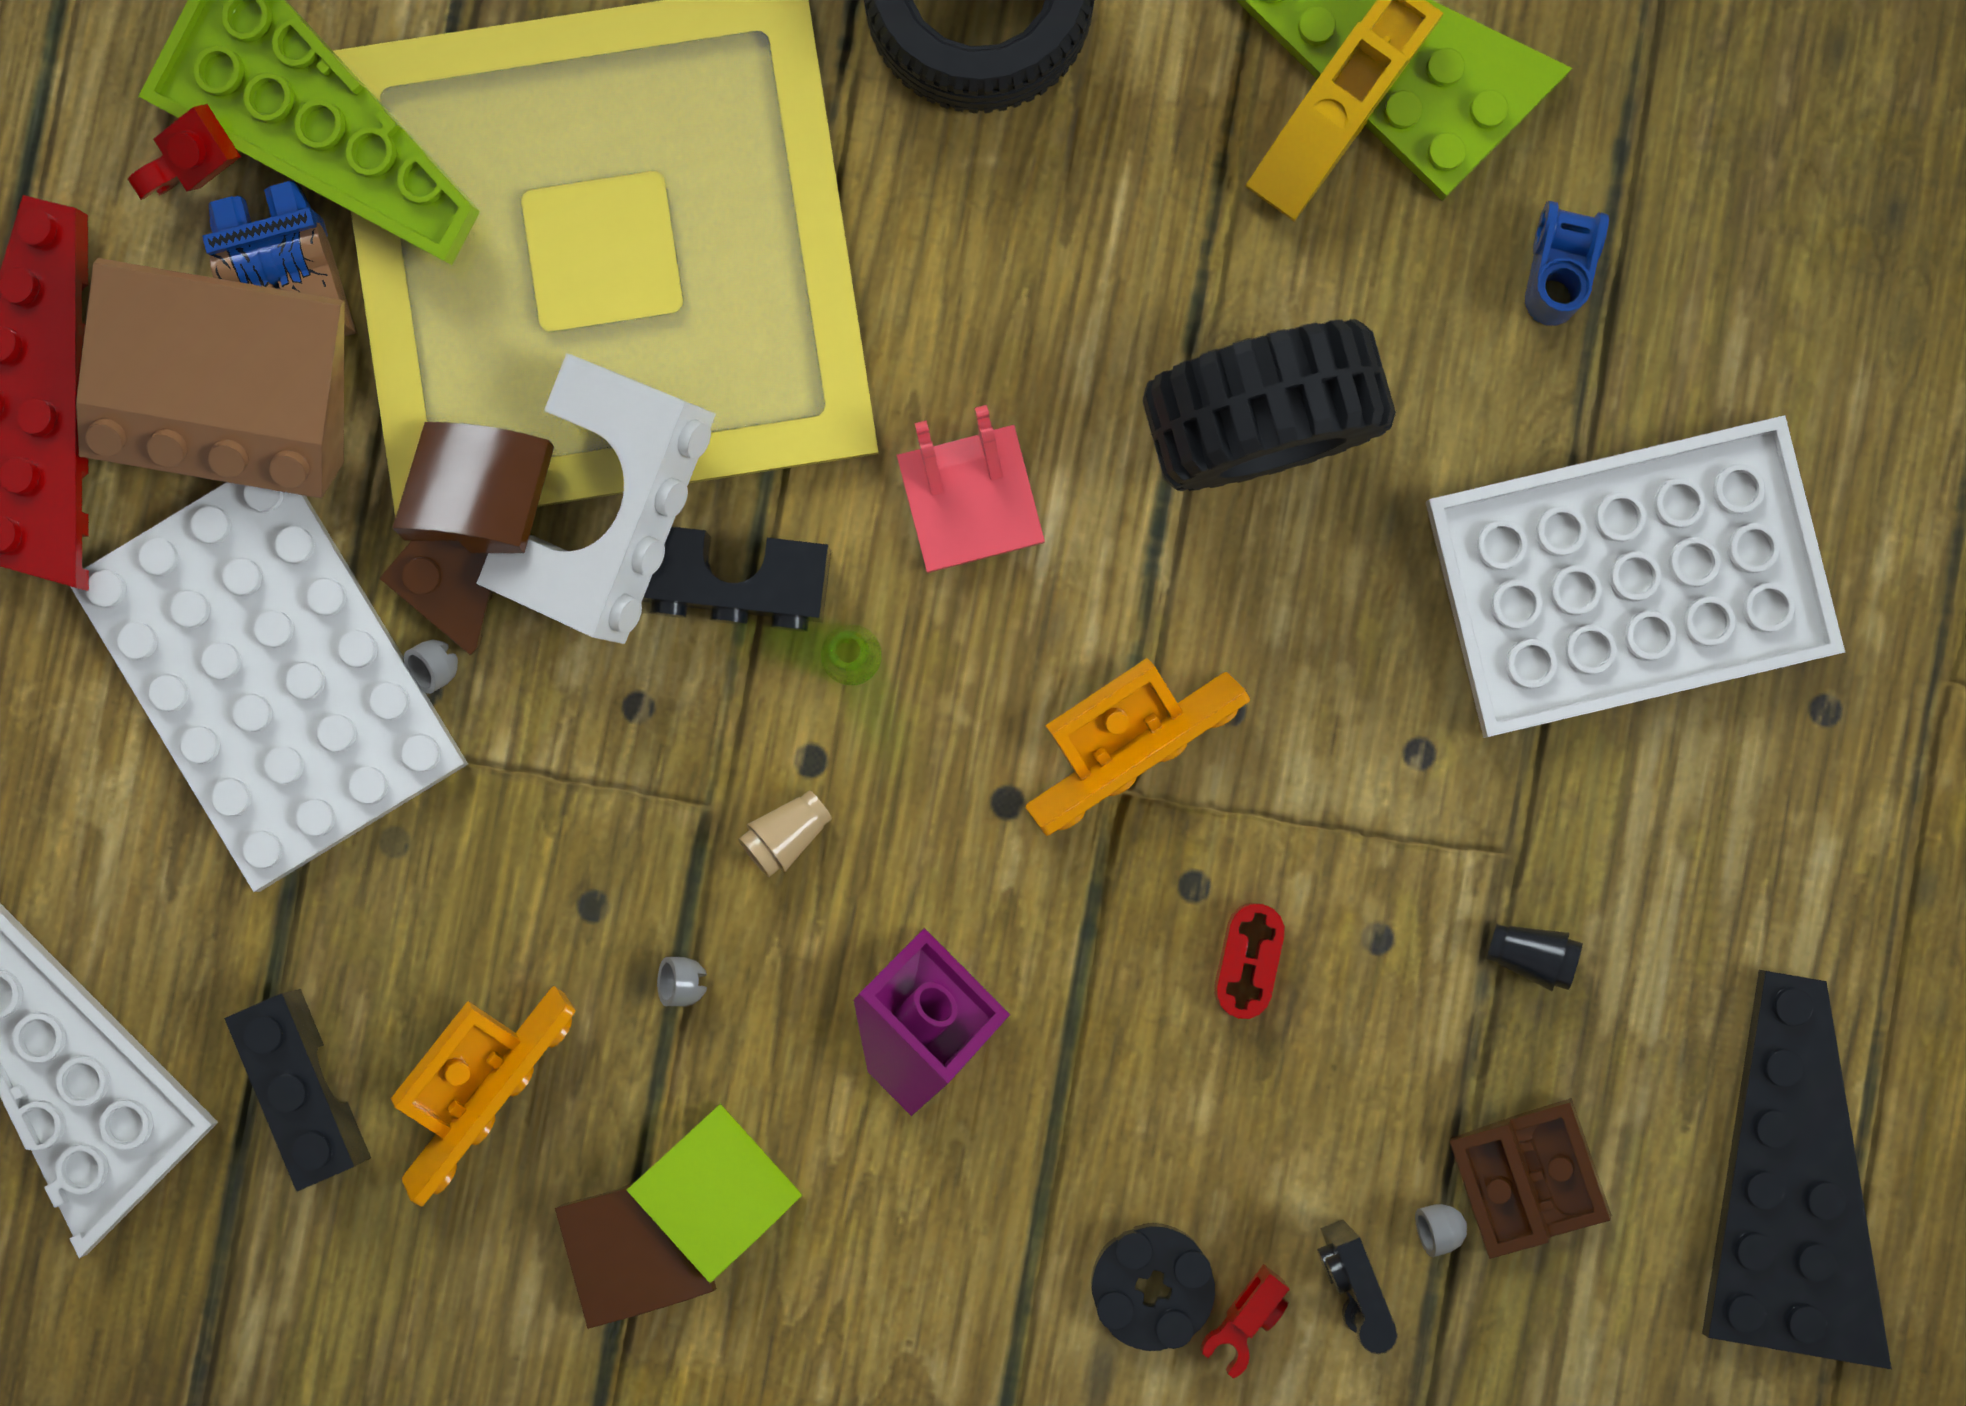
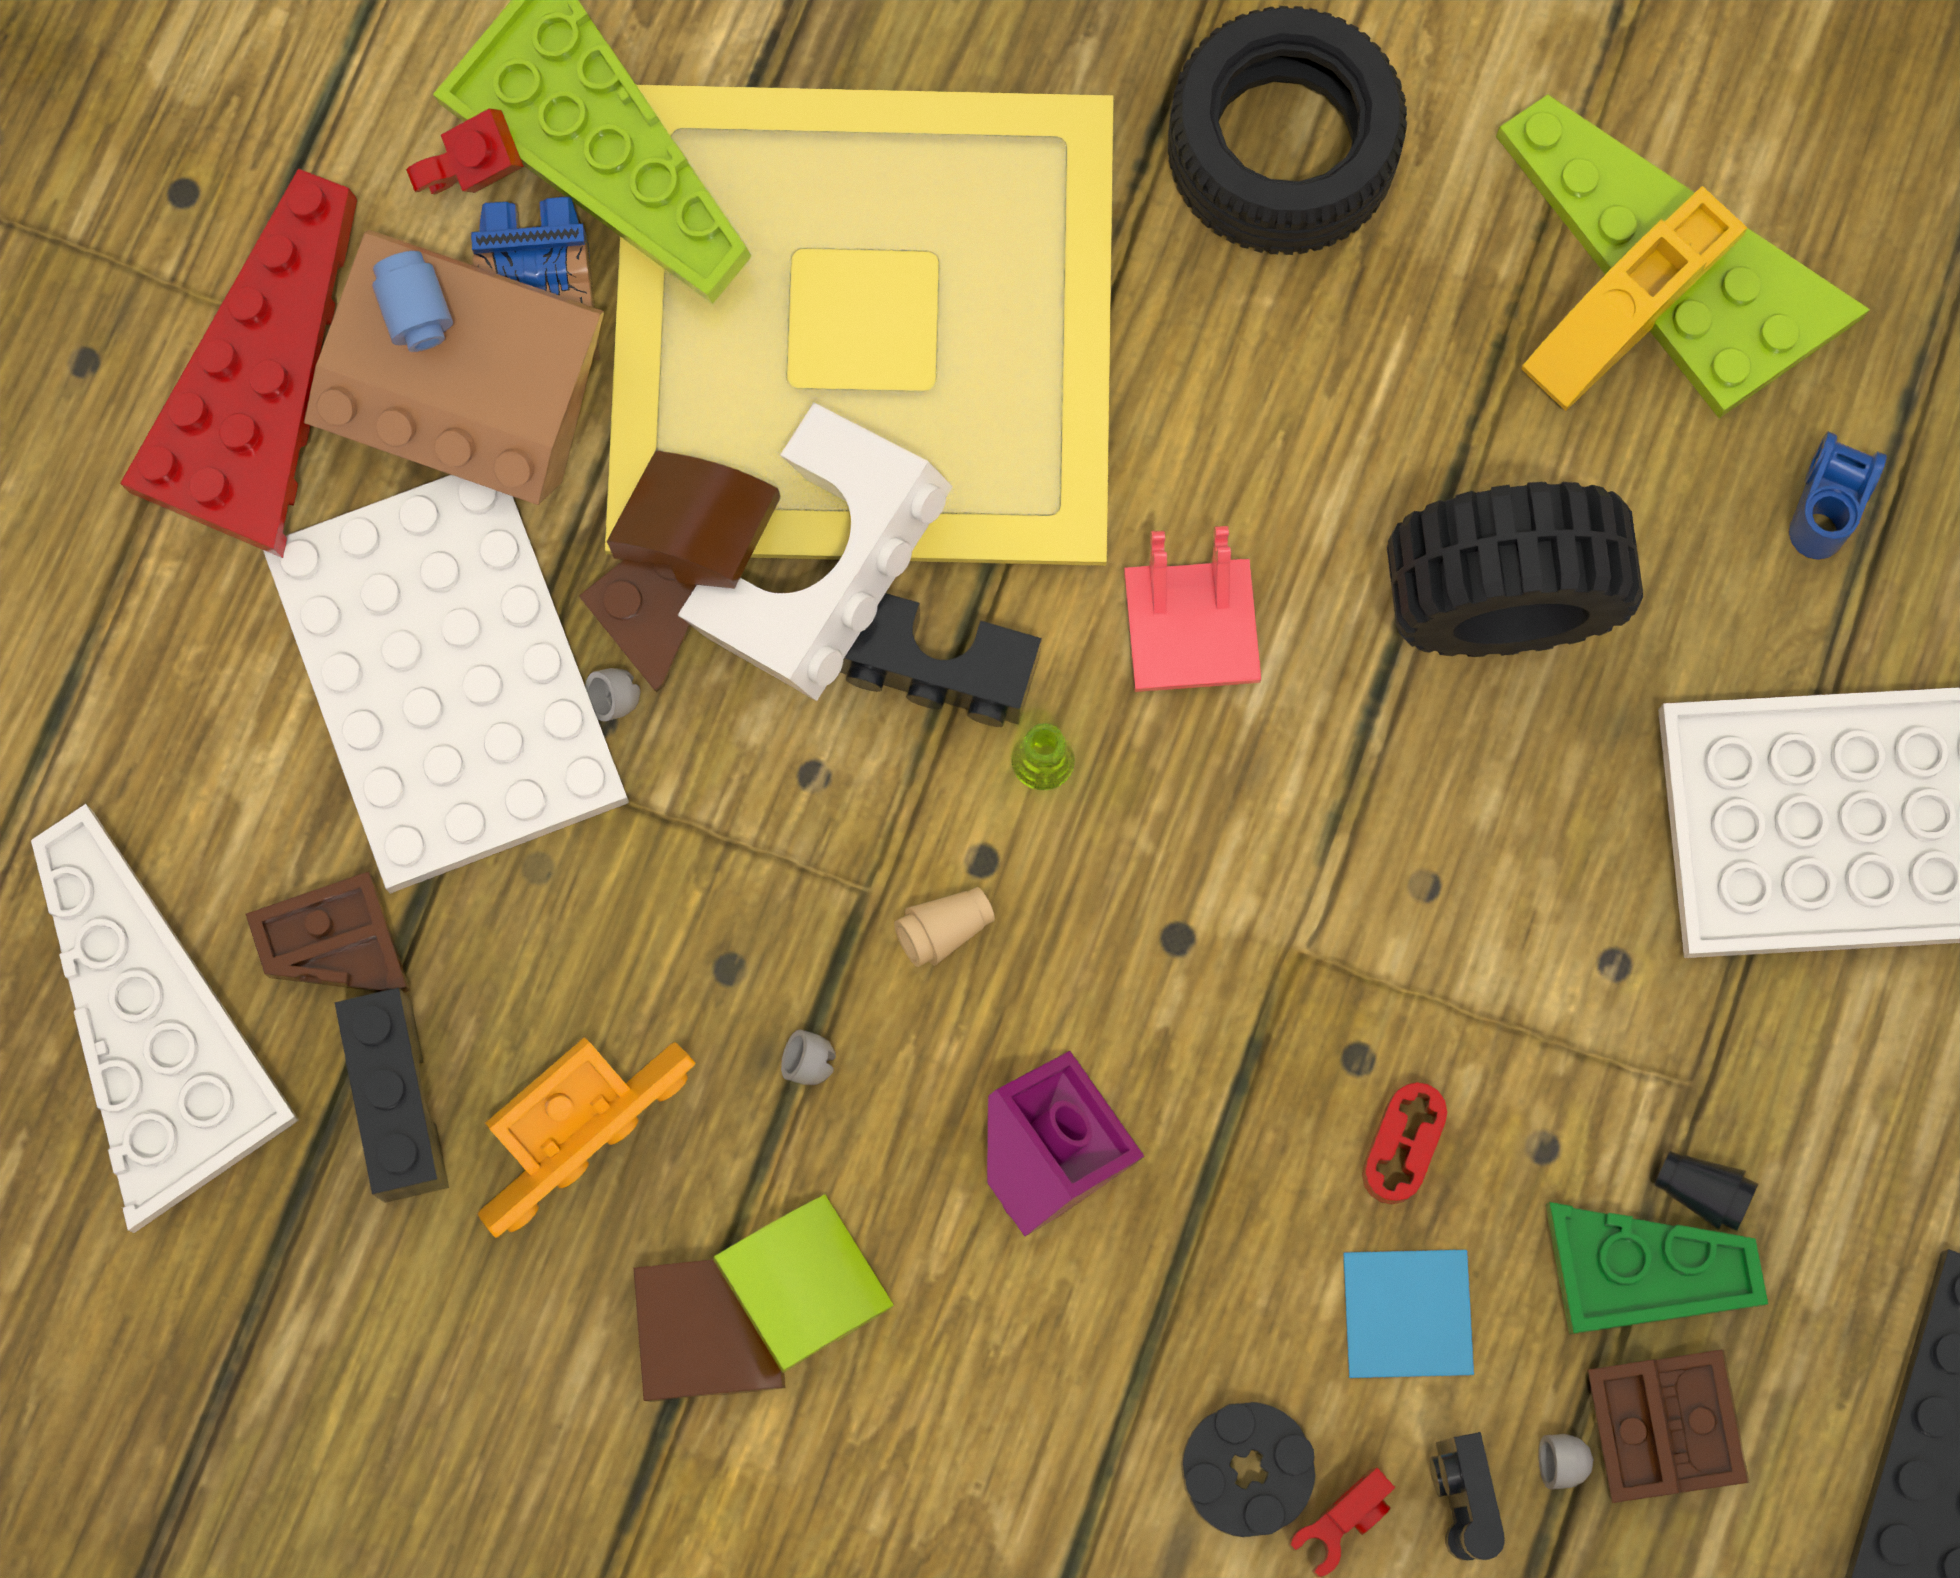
camera: 10 degrees right, 10 degrees down
light orange bracket [1025,658,1250,836] -> none
none -> reddish brown wing [246,871,410,993]
none -> medium blue brick [372,251,453,352]
none -> dark azure sticker [1343,1250,1474,1378]
none -> green wing [1545,1202,1768,1335]

